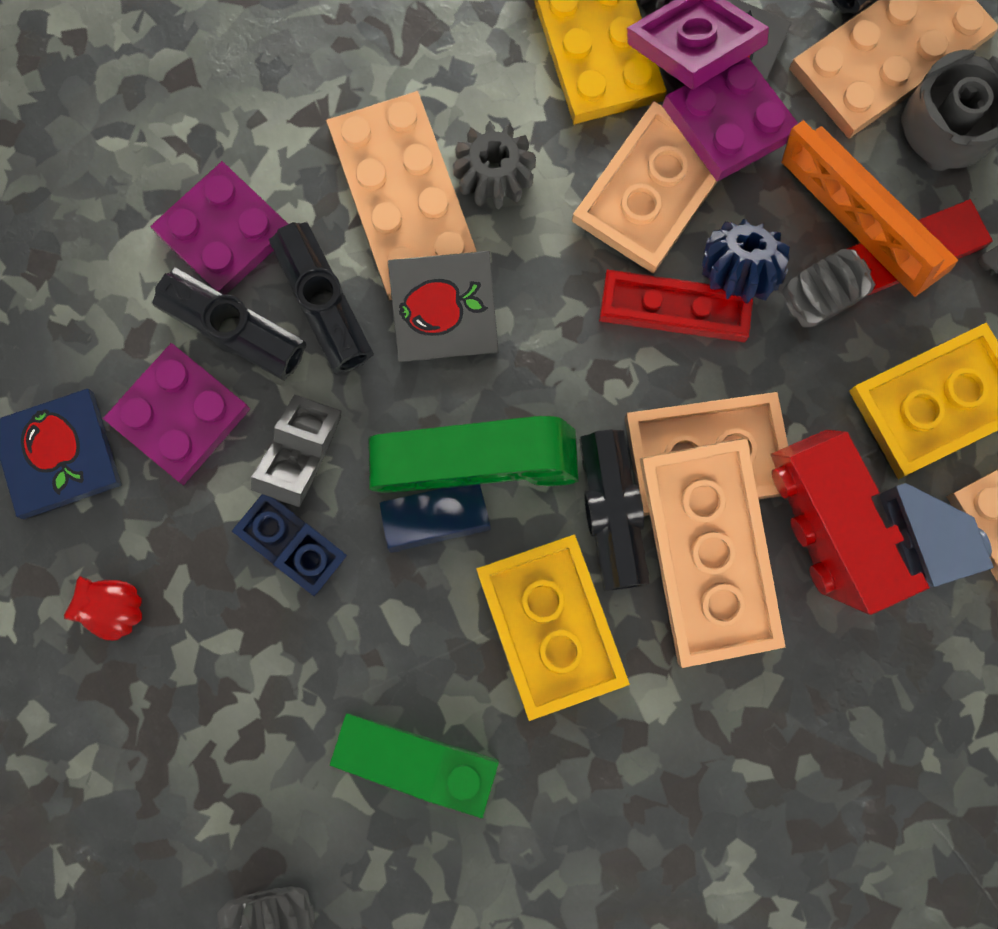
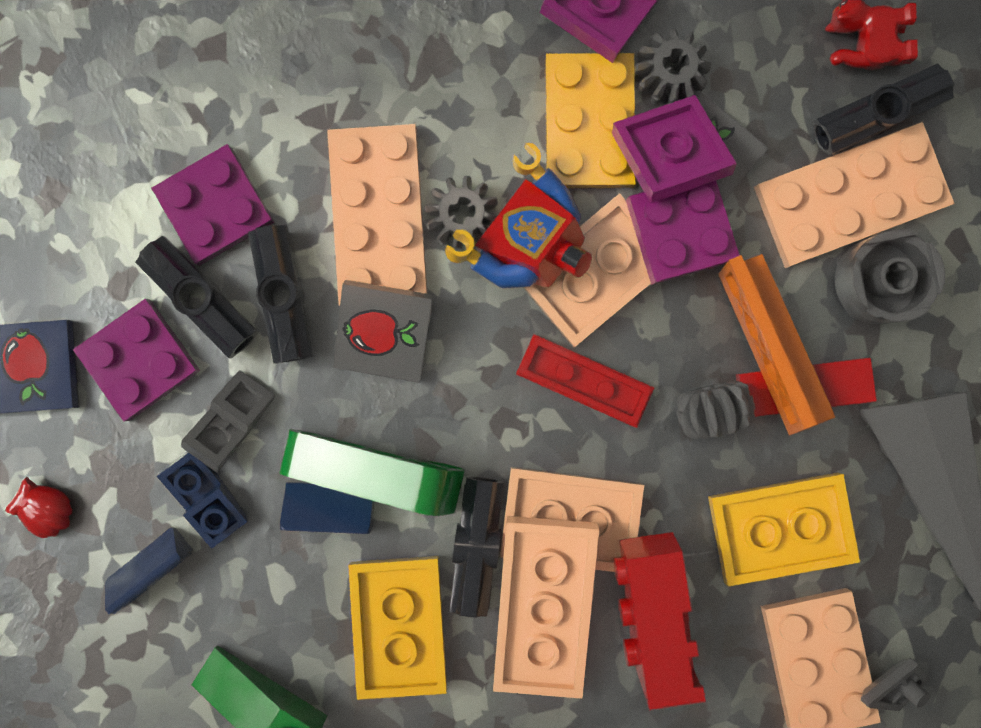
camera: 20 degrees right, 10 degrees up
dark blue gear [702,219,790,304] -> none
sand blue slope [879,483,994,588] -> none
none -> dark blue slope [105,527,193,615]
none -> torso [445,143,592,288]

